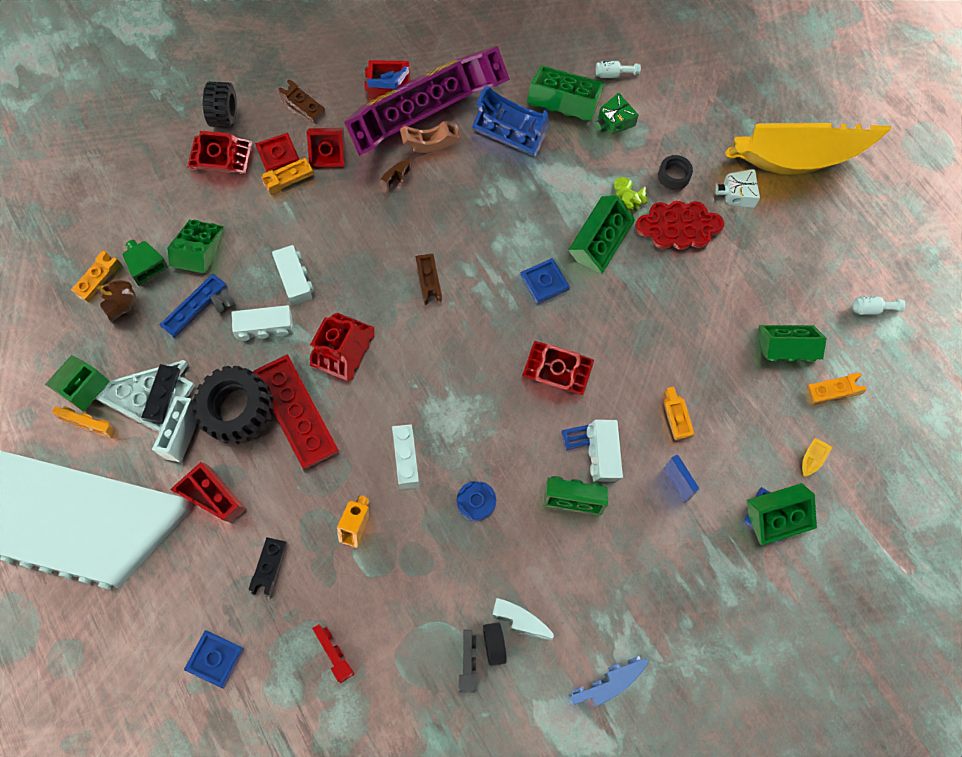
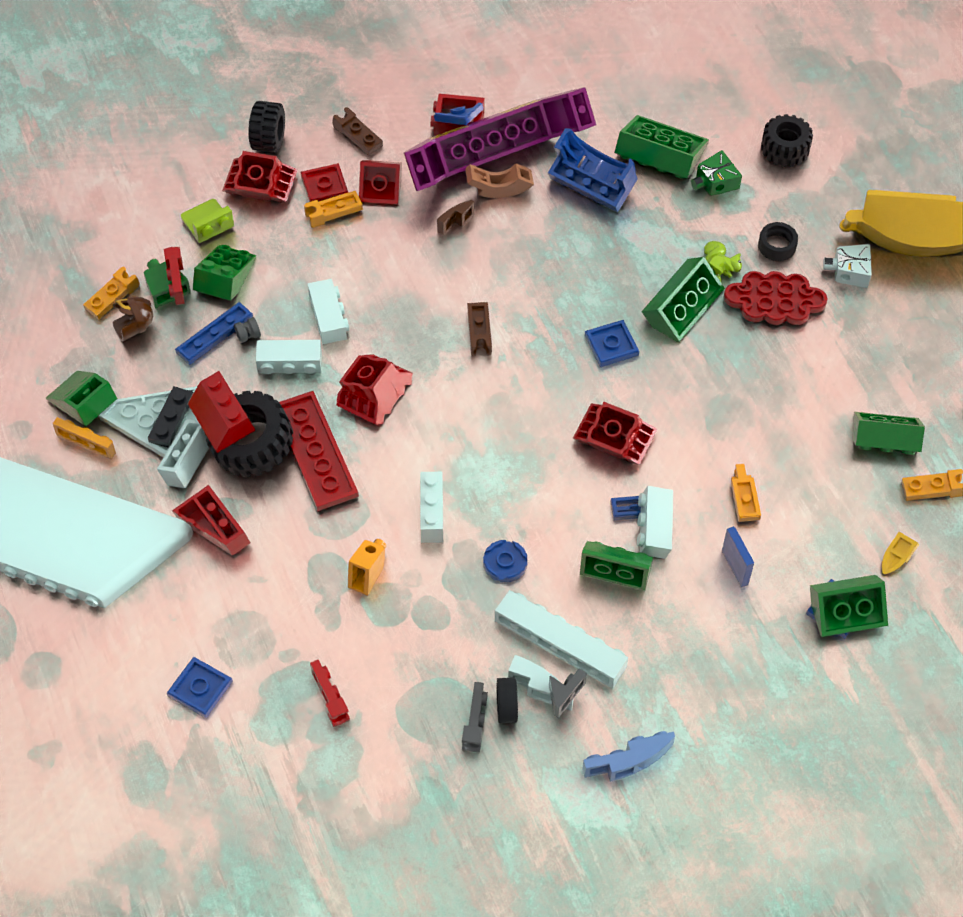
camera: 10 degrees right, 10 degrees down
black plate [249,537,287,599] -> none
light aqua piece [595,61,641,78] -> none
none -> red plate [164,247,185,305]
none -> lime bracket [181,199,234,243]
none -> red slope [188,371,255,453]
none -> light aqua brick [495,590,628,689]
none -> dark grey slope [549,668,587,718]
none -> black tyre [761,114,813,167]

